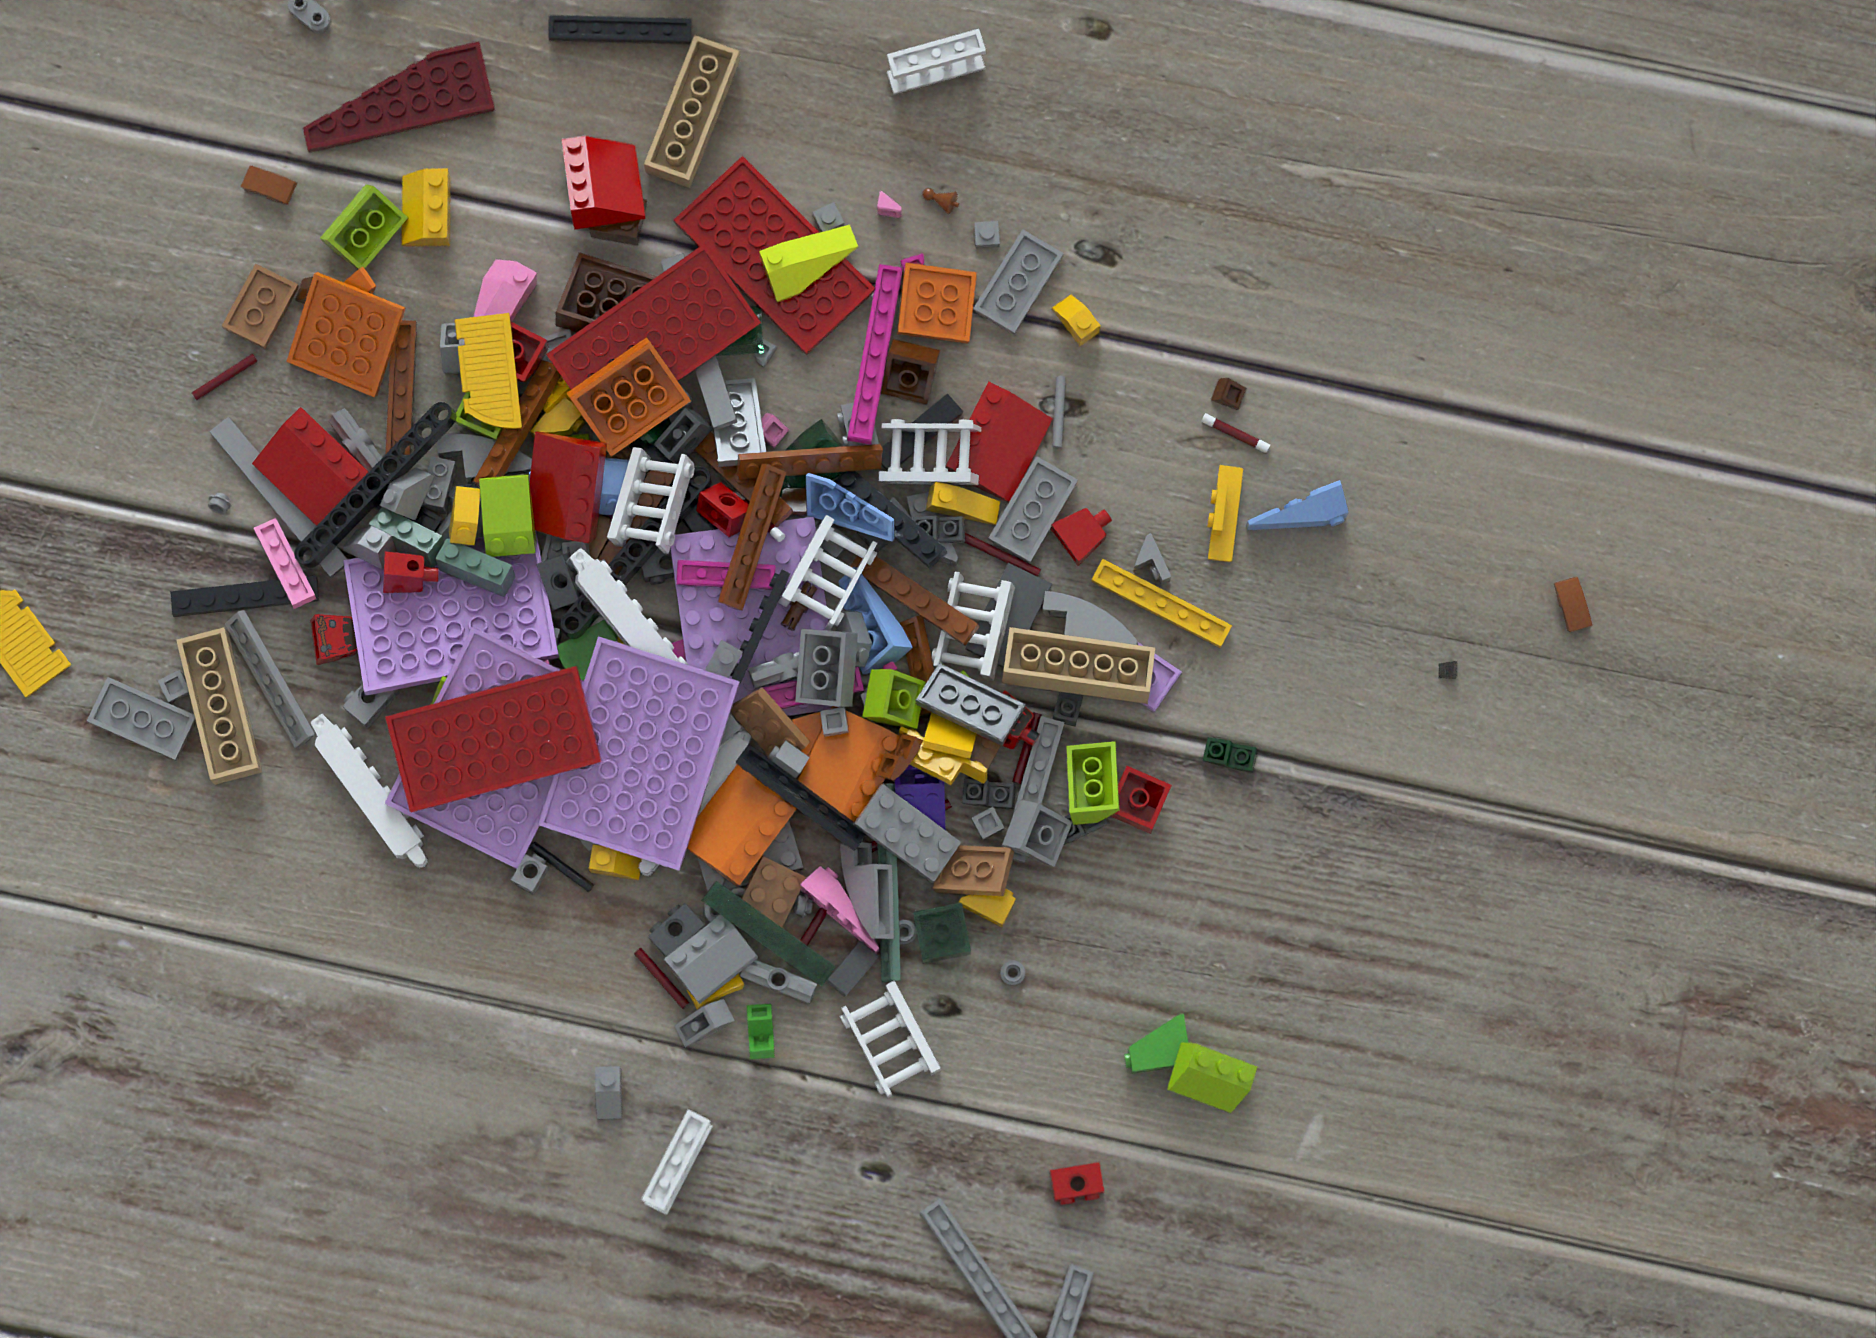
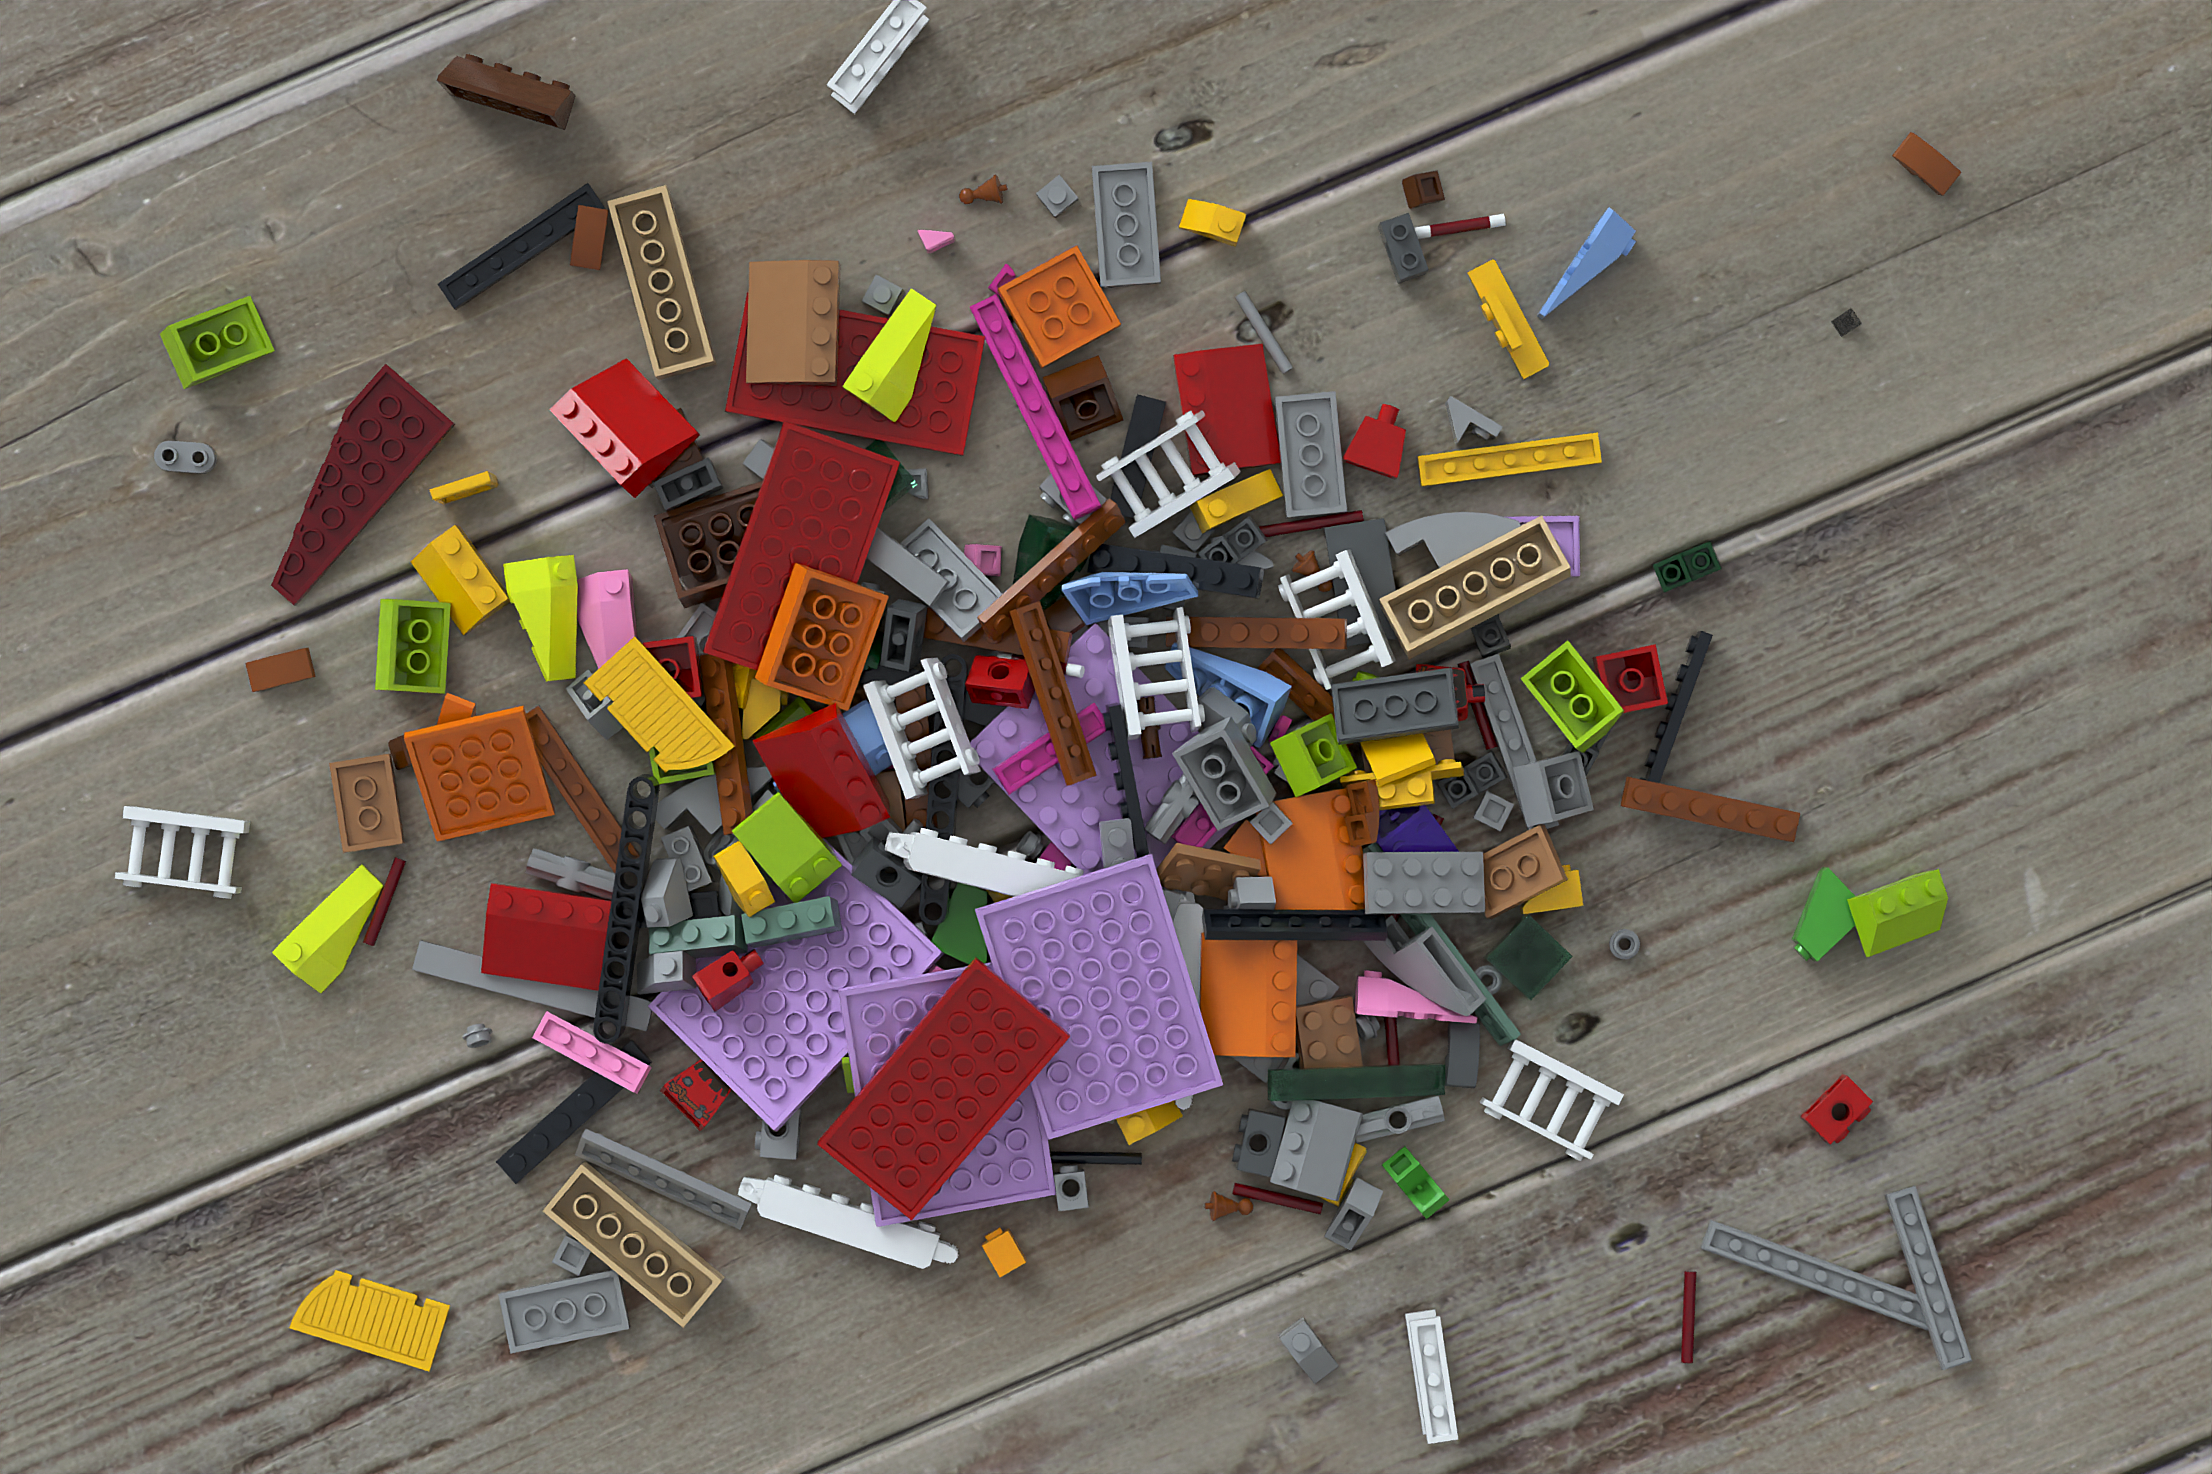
camera: 30 degrees left, 10 degrees up
none -> white fence [115,806,250,899]
none -> neon yellow wedge [272,864,384,993]
none -> yellow tile [429,471,499,505]
none -> neon yellow wedge [503,555,578,682]
none -> dark orange slope [570,205,609,270]
none -> dark grey brick [653,458,724,511]
none -> medium nougat slope [746,260,841,386]
none -> light orange brick [982,1227,1027,1277]
none -> light grey plate [1016,831,1043,860]
none -> dark orange piece [1204,1191,1253,1221]
none -> dark orange piece [1292,550,1333,592]
none -> dark grey brick [1378,213,1429,284]
none -> dark orange plate [1620,777,1800,842]
none -> black plate [1640,631,1713,783]
none -> dark red bar [1681,1271,1697,1363]

